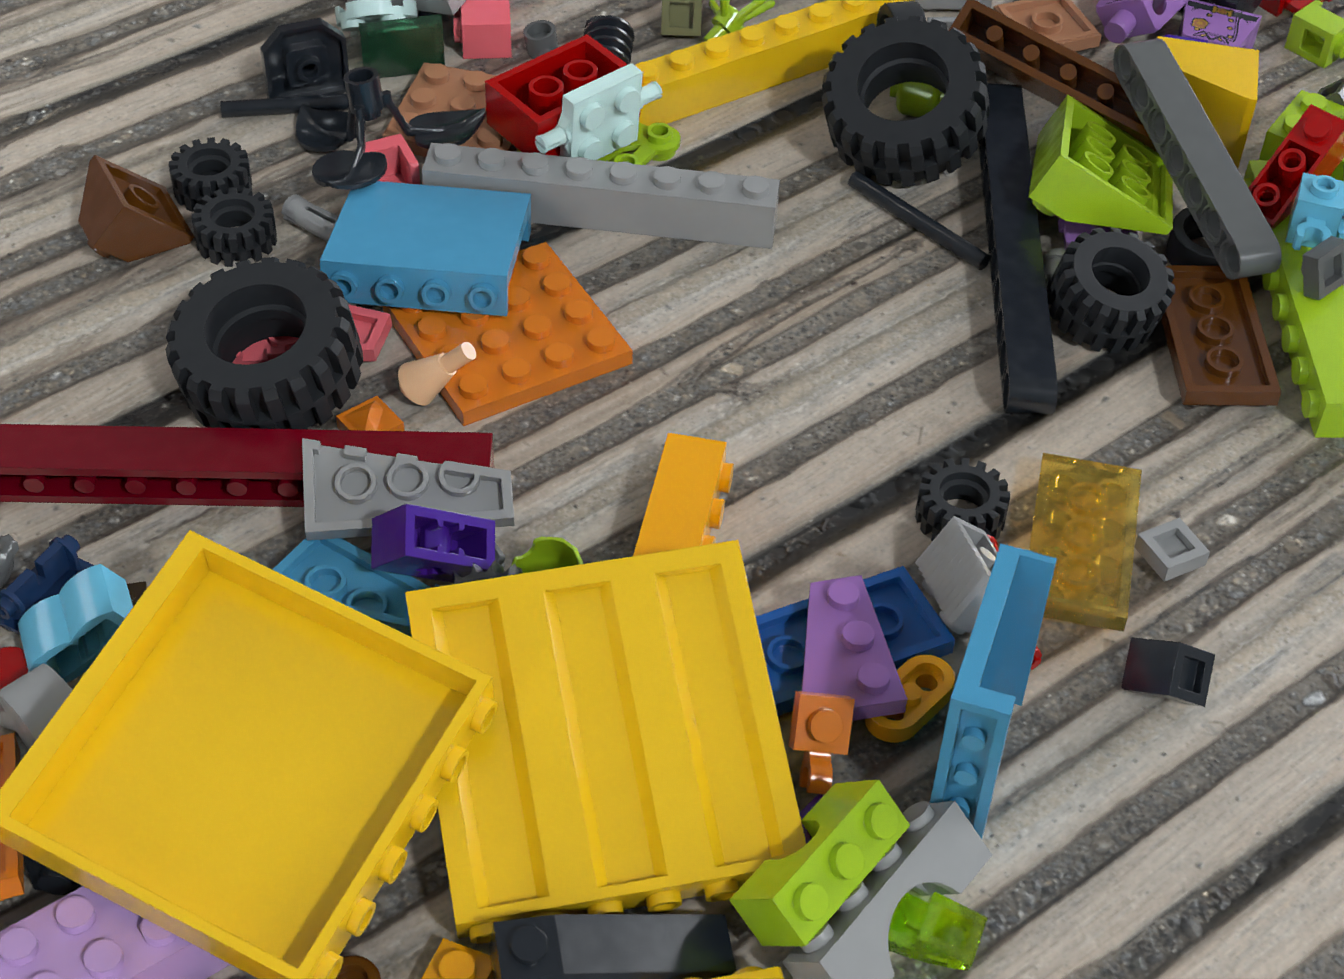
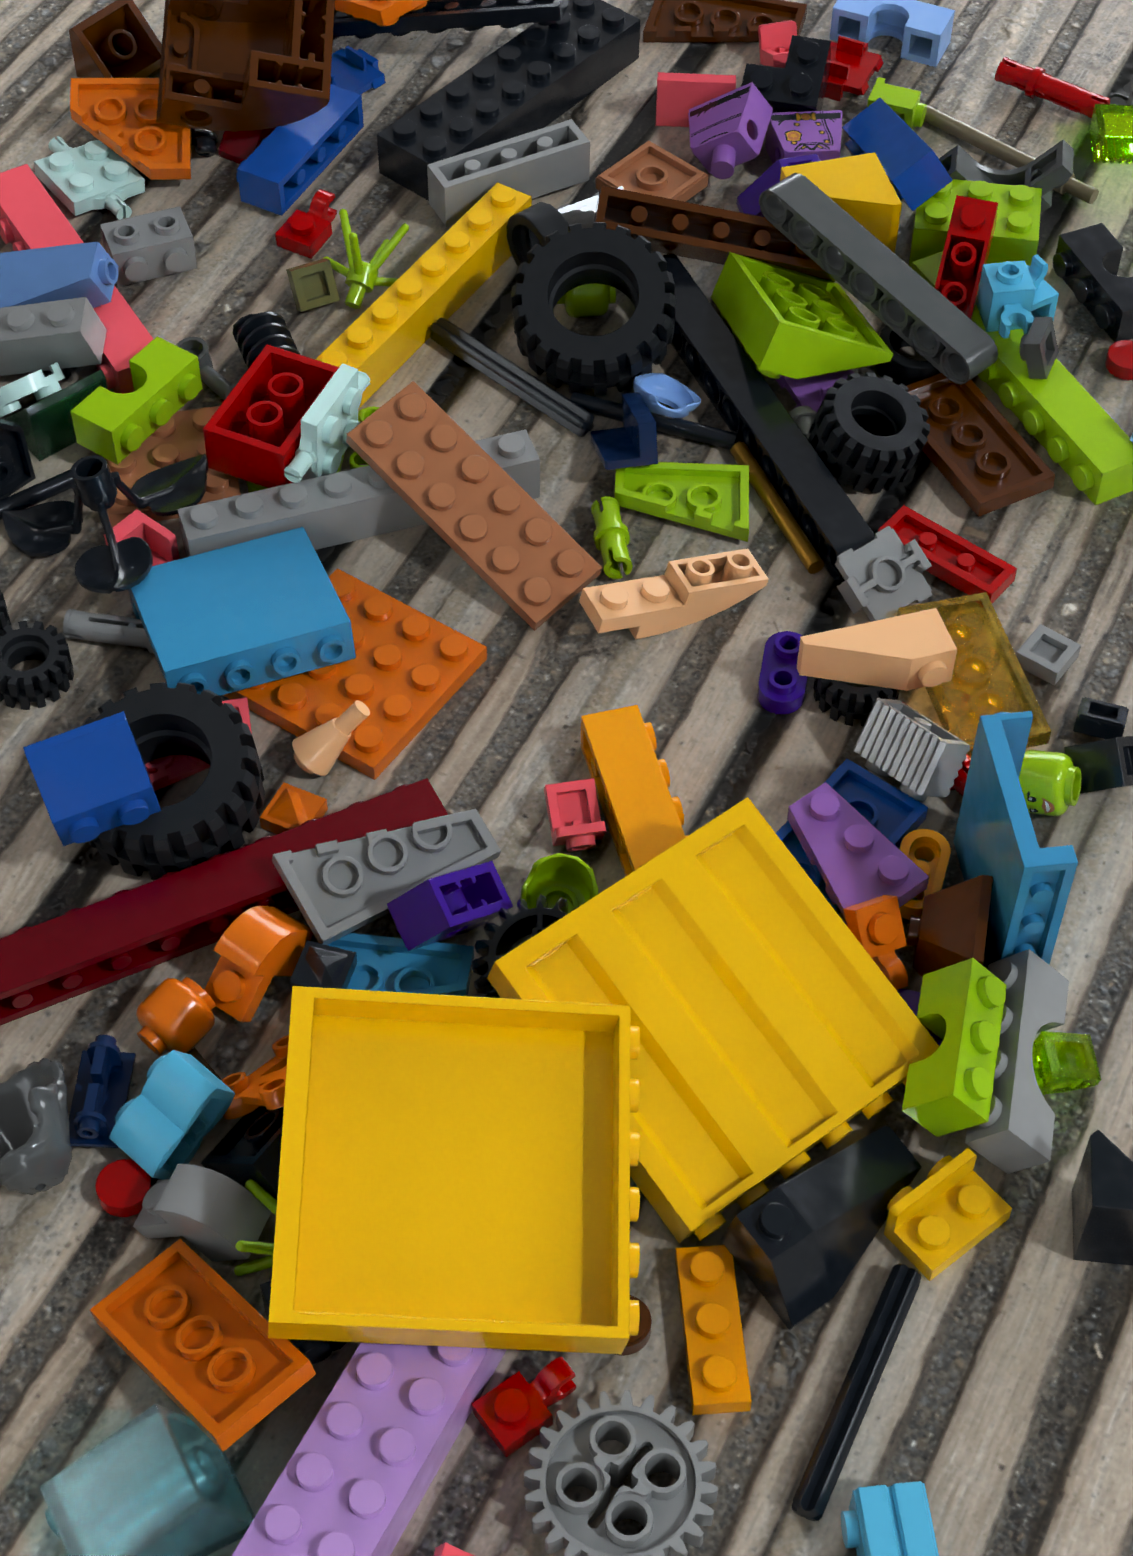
camera: 25 degrees left, 5 degrees up
none -> blue slope [23,711,162,846]
none -> lime arch [71,336,203,465]
none -> orange head [136,977,216,1056]
none -> orange brick [204,906,313,1022]
none -> black tile [289,940,357,993]
none -> nougat plate [346,381,602,631]
none -> black axle [430,318,594,437]
none -> coral bracket [544,778,606,851]
none -> light nougat slope [579,548,769,640]
none -> dark blue panel [590,392,658,470]
none -> lime pin [591,496,633,579]
none -> lime wing [615,462,749,542]
none -> light blue piece [633,373,701,419]
none -> pearl gold bar [730,442,824,574]
none -> dark purple plate [757,631,808,714]
none -> light nougat slope [797,608,957,691]
none -> light grey piece [835,526,933,622]
none -> blue brick [842,98,953,211]
none -> red plate [878,505,1017,607]
none -> reddish brown slope [906,875,993,978]
none -> lime head [1019,750,1082,816]
none -> black tile [1073,697,1129,739]

